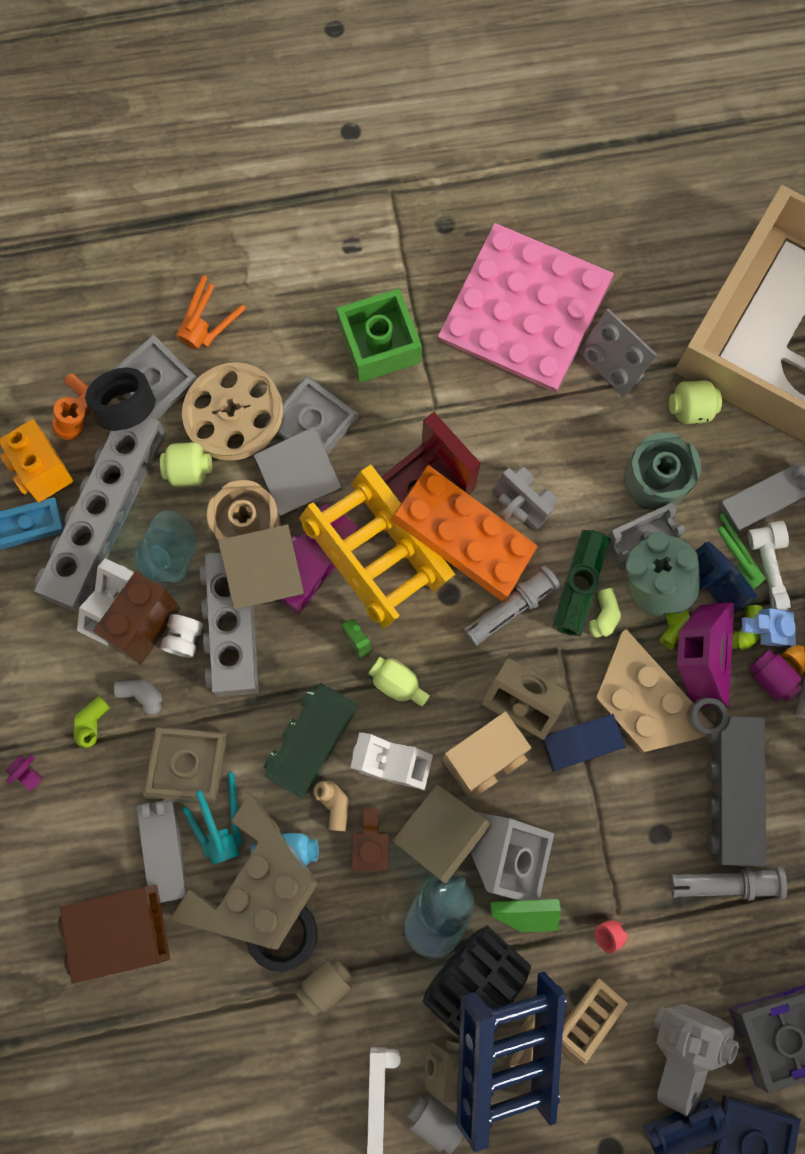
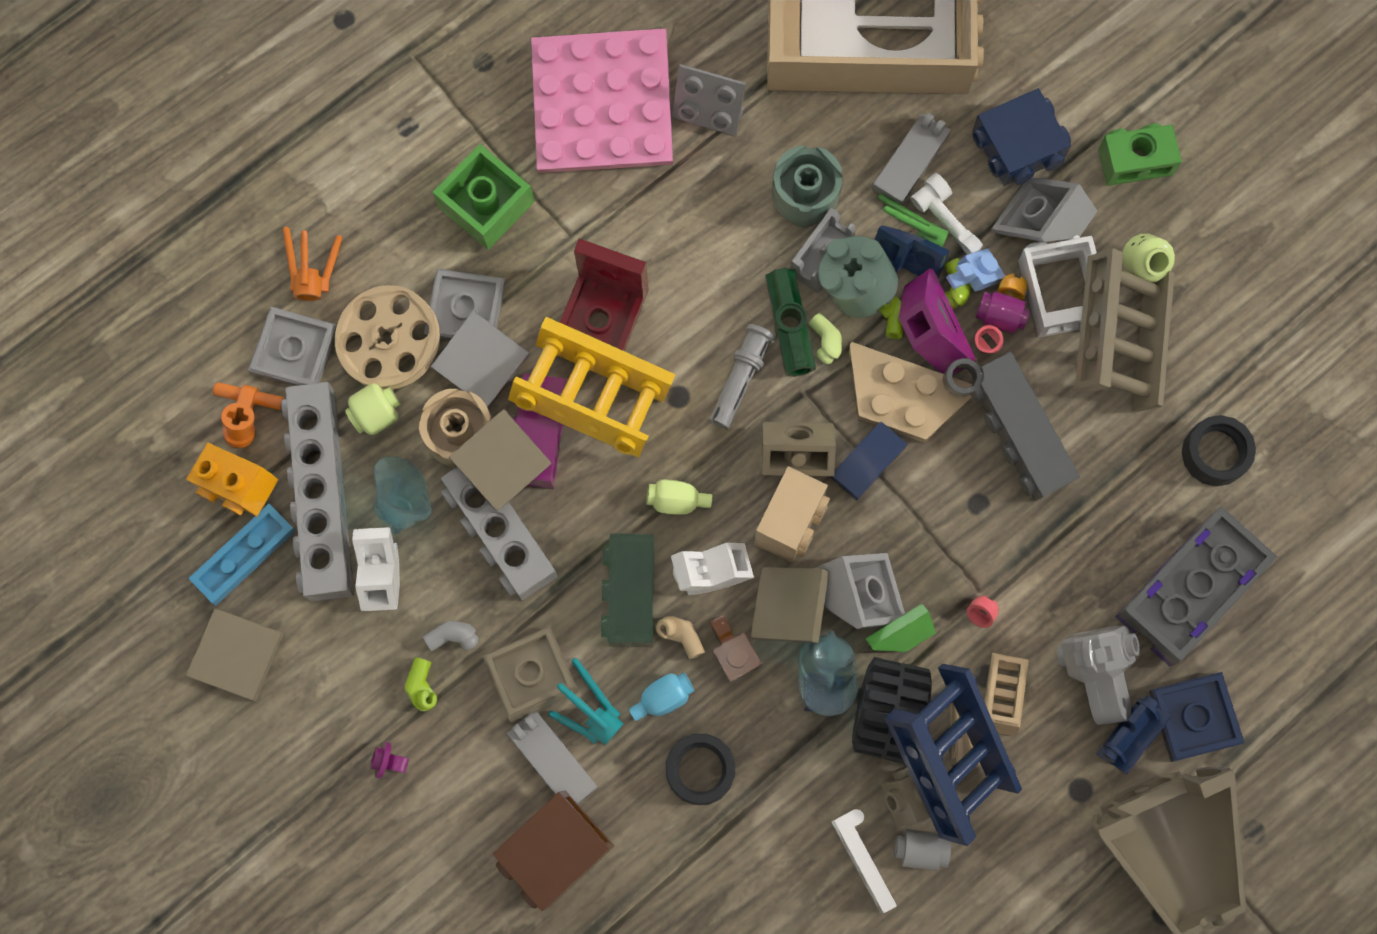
camera: 25 degrees left, 0 degrees up
black tyre [85,367,156,431] -> none
reddish brown brick [93,570,180,665] -> none
white wheel [160,614,204,658] -> none
dark tan wing [171,794,318,950] -> none
dark tan brick [296,959,353,1017] -> none
bright green tile [341,618,371,660] -> none
orange plate [390,465,538,601] -> none
light grey hips [492,467,557,532] -> none
yellowish green head [669,380,722,425] -> none
light grey pin [670,866,787,900] -> none
none -> coral hinge [975,325,1004,355]

